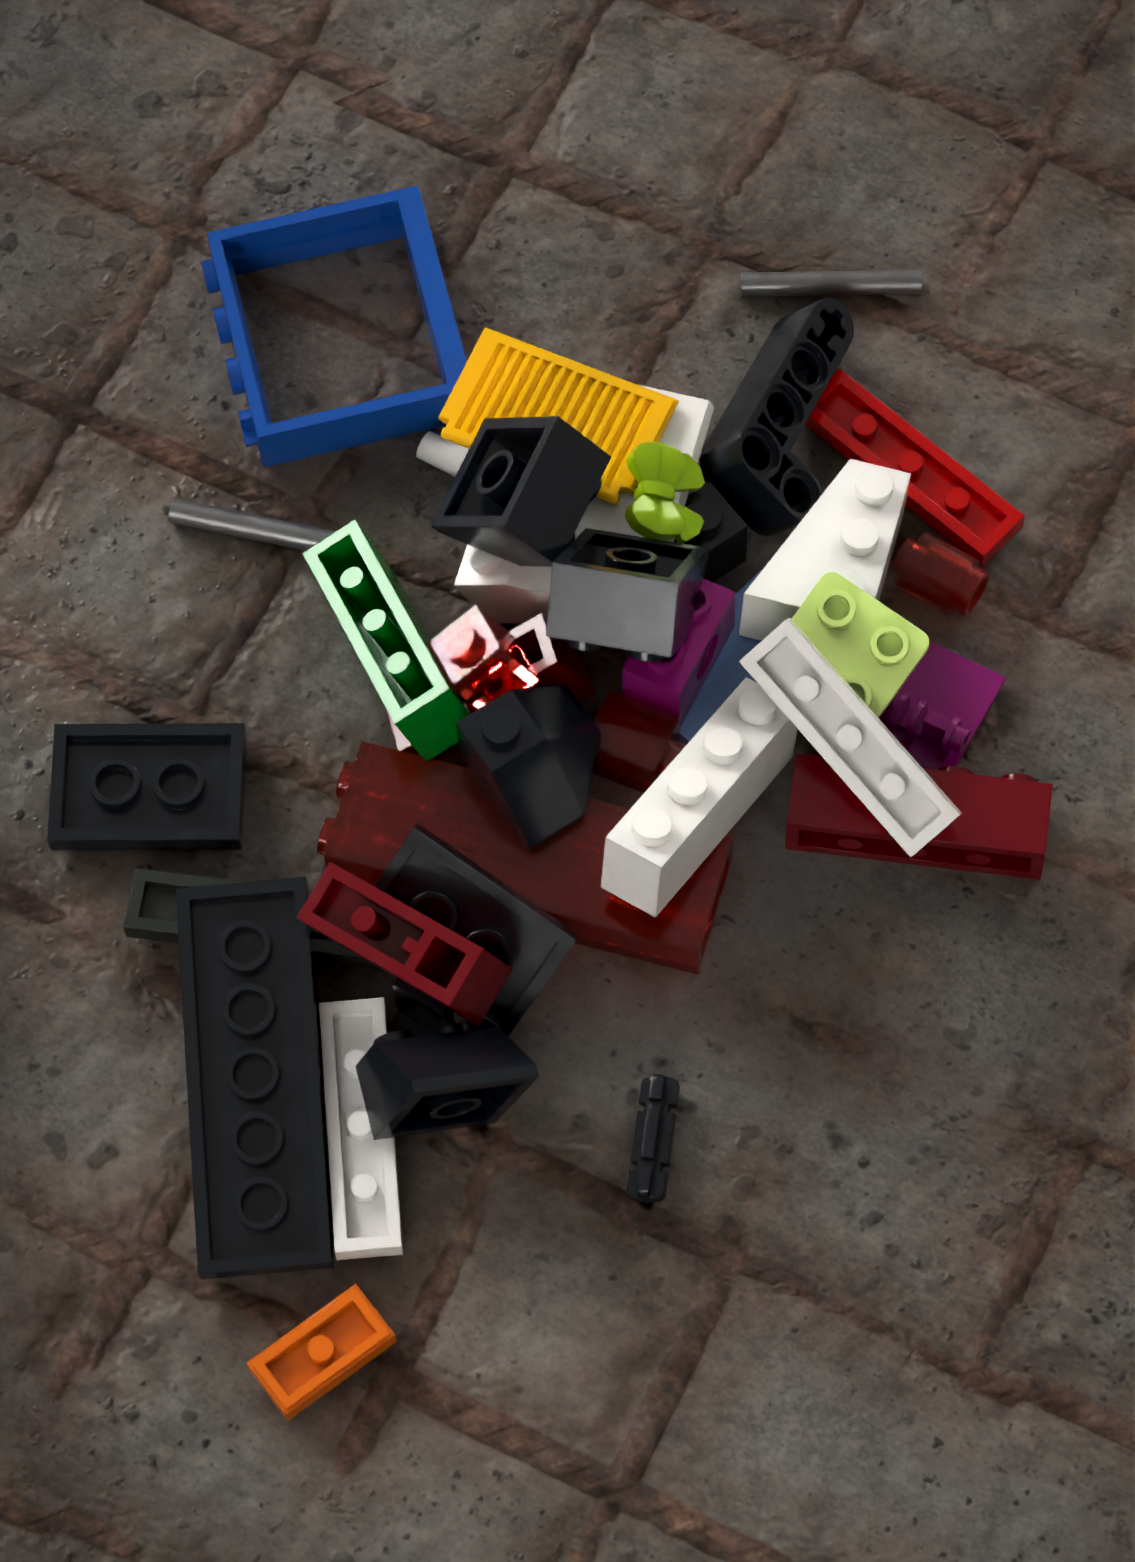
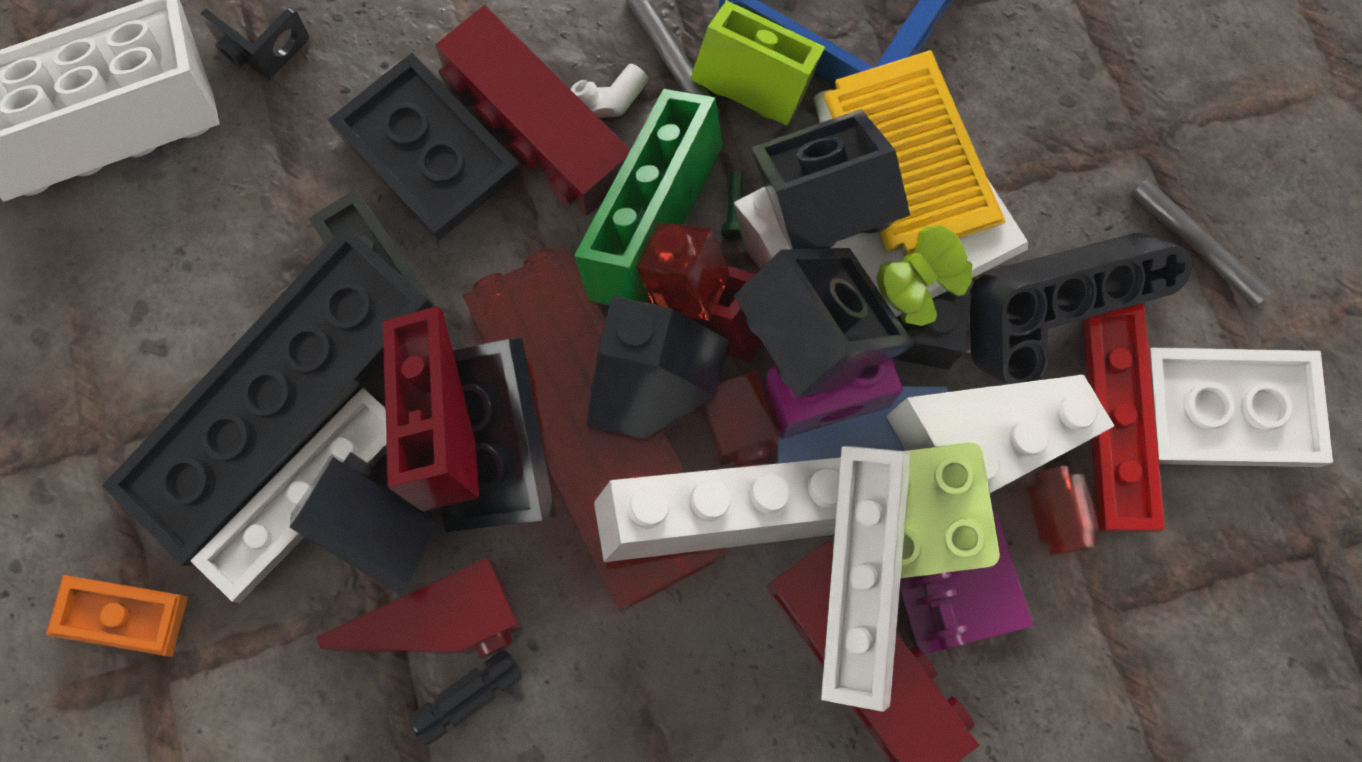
camera: 40 degrees right, 10 degrees up
none -> dark red slope [316,557,523,659]
none -> dark red brick [435,5,631,216]
none -> white arm [571,64,649,118]
none -> lime brick [690,0,825,126]
none -> dark green piece [721,170,743,240]
none -> white plate [1149,348,1333,467]

